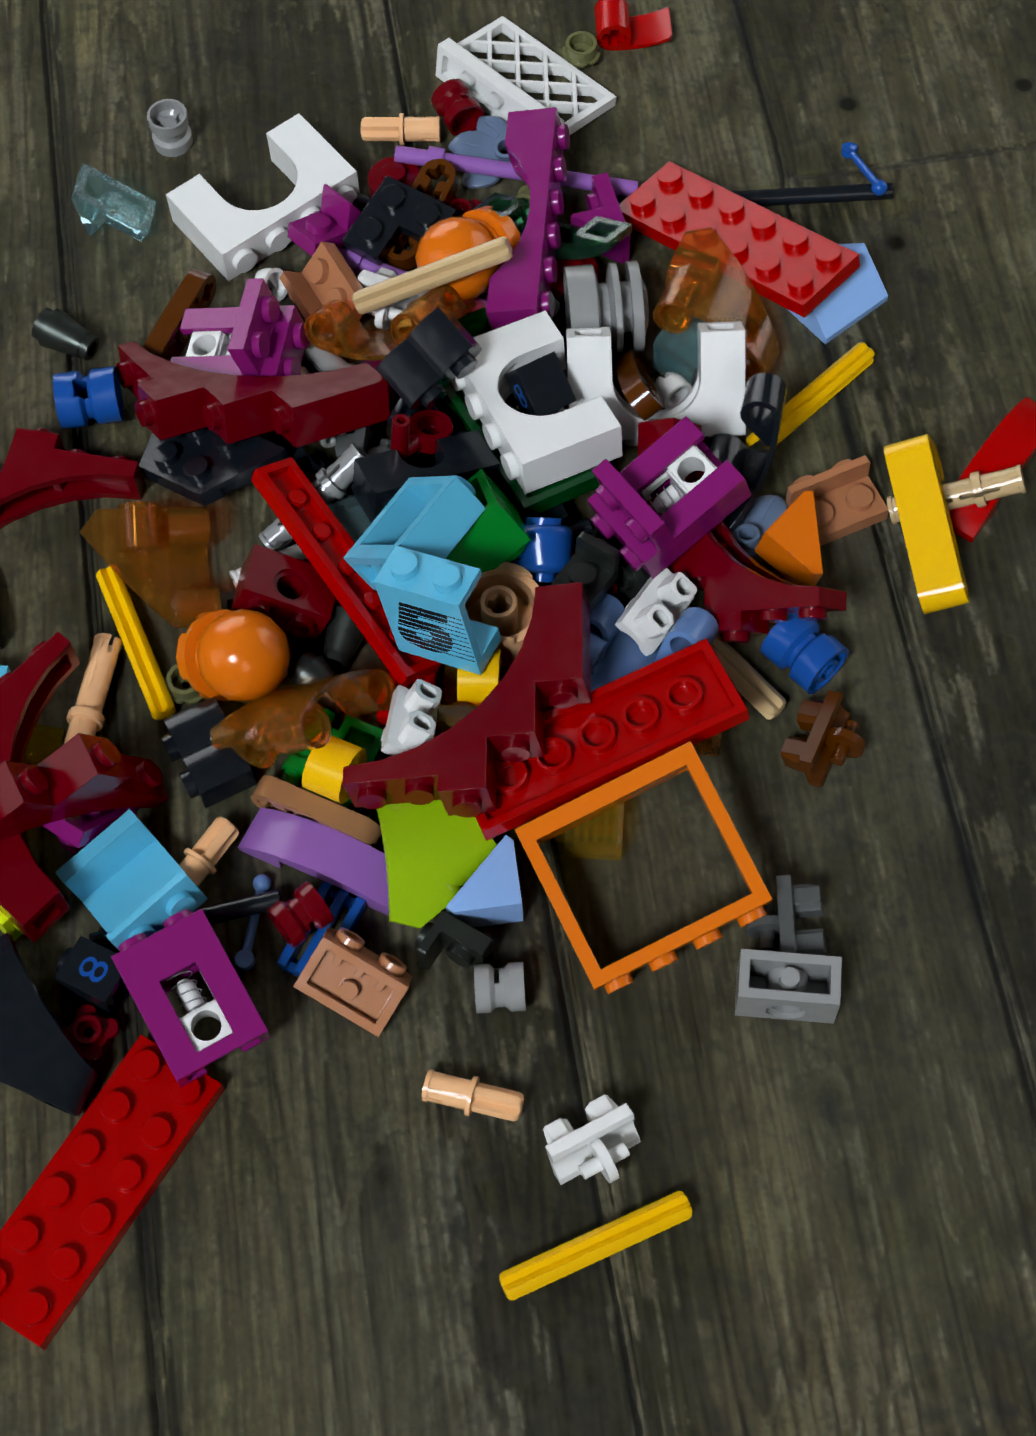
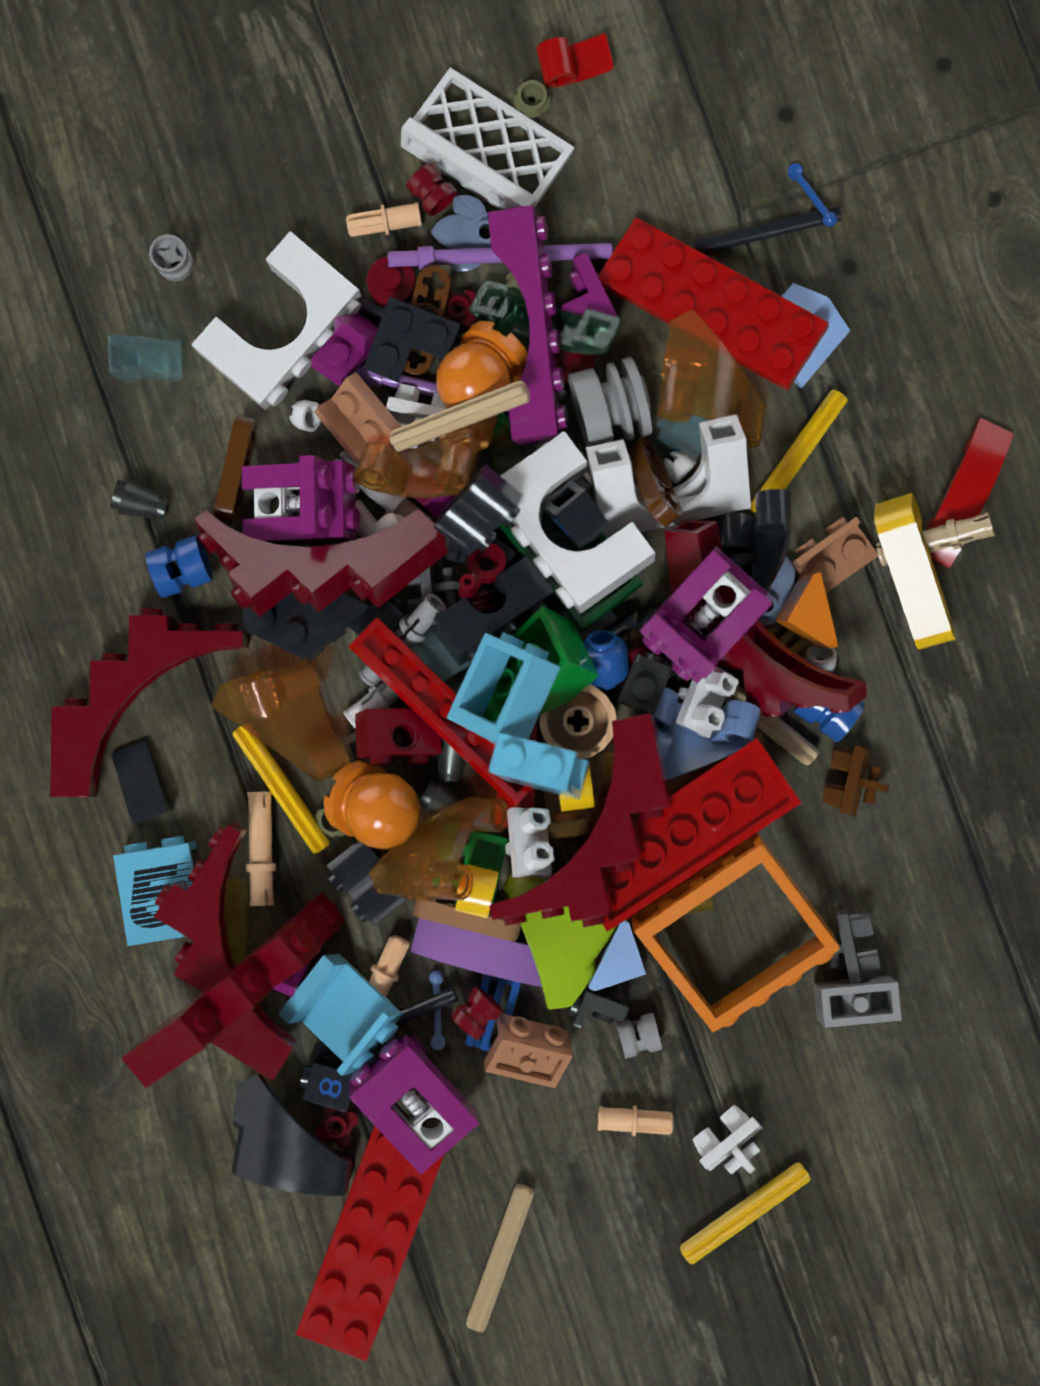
camera: 10 degrees left, 25 degrees up
none -> tan axle [466,1184,534,1332]

